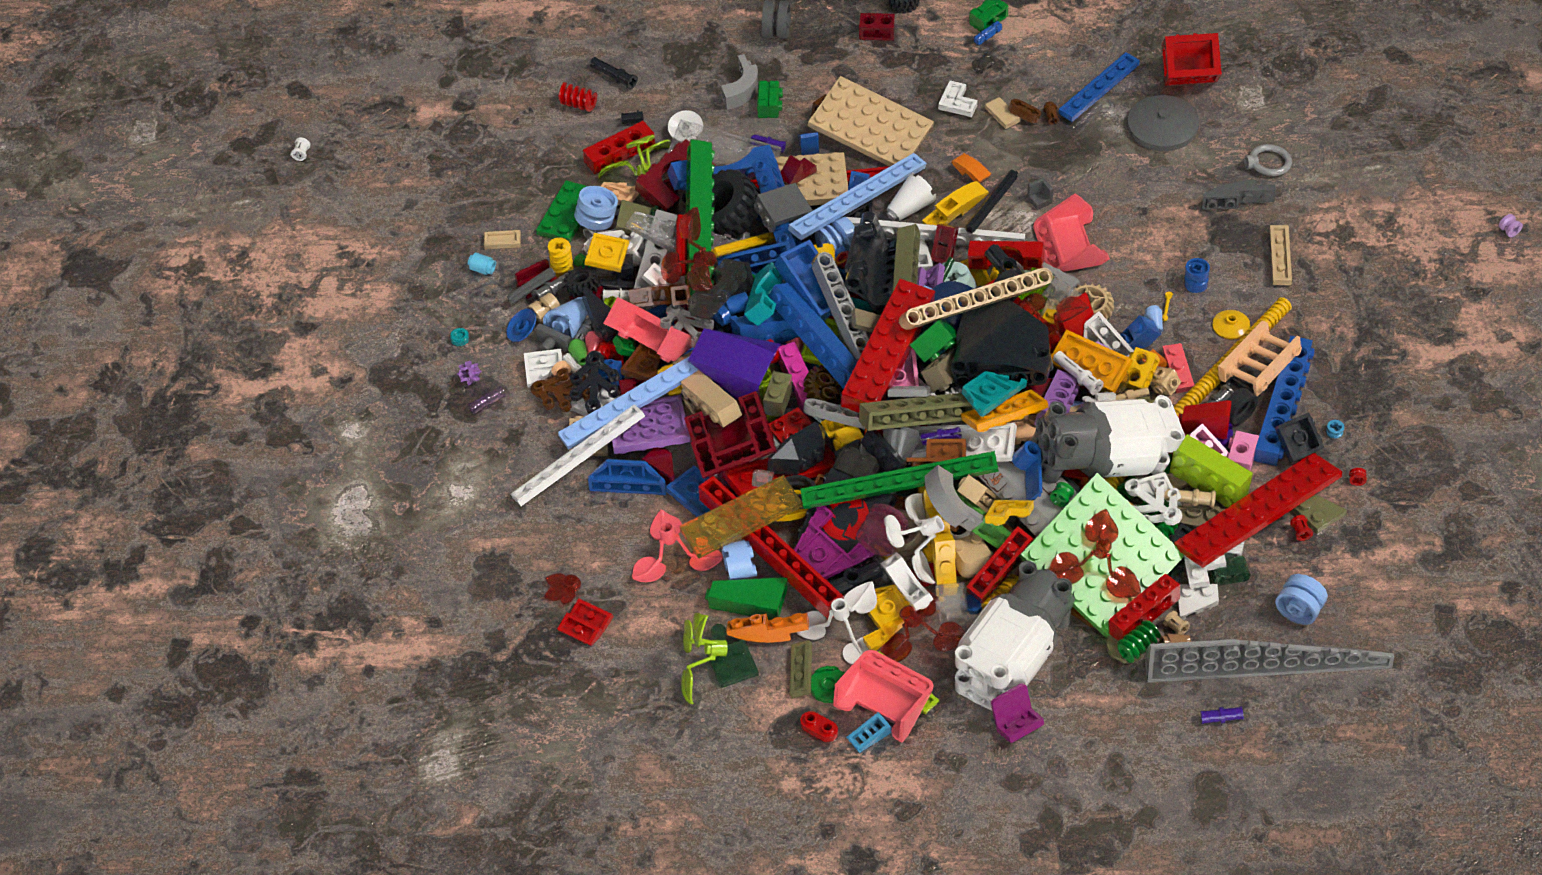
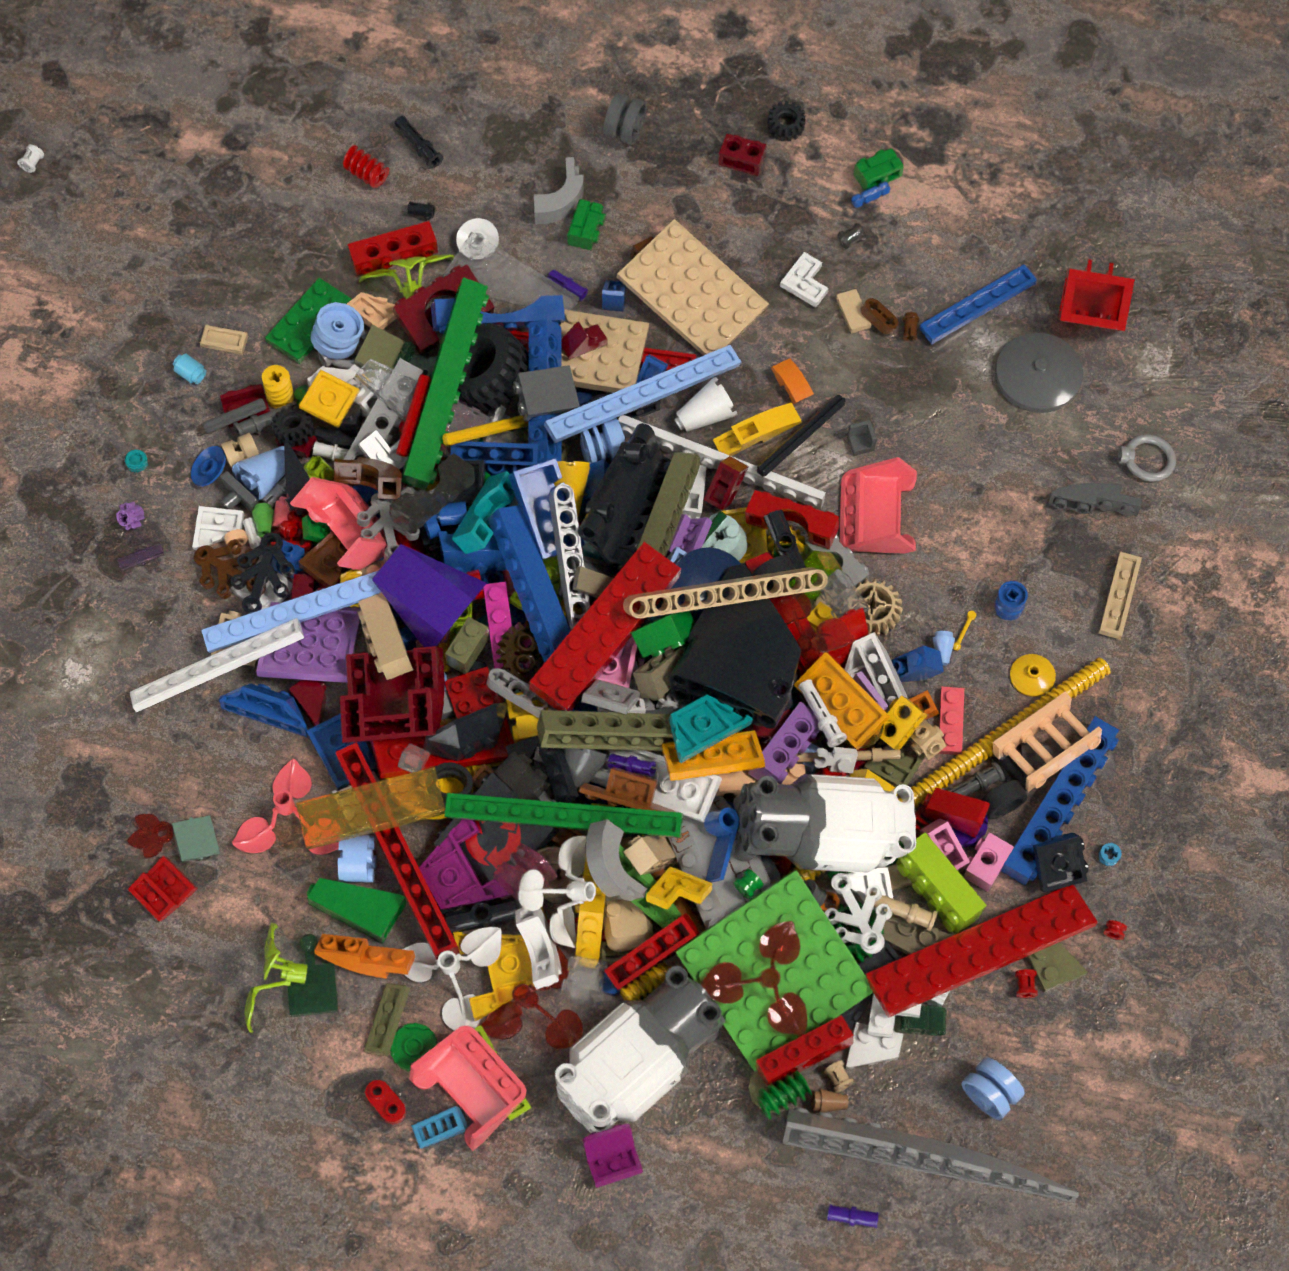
camera: 10 degrees right, 15 degrees up
clear red plant [661,207,716,291] -> none
dark red tile [835,251,849,269] -> none
none -> sand green piece [172,815,220,862]

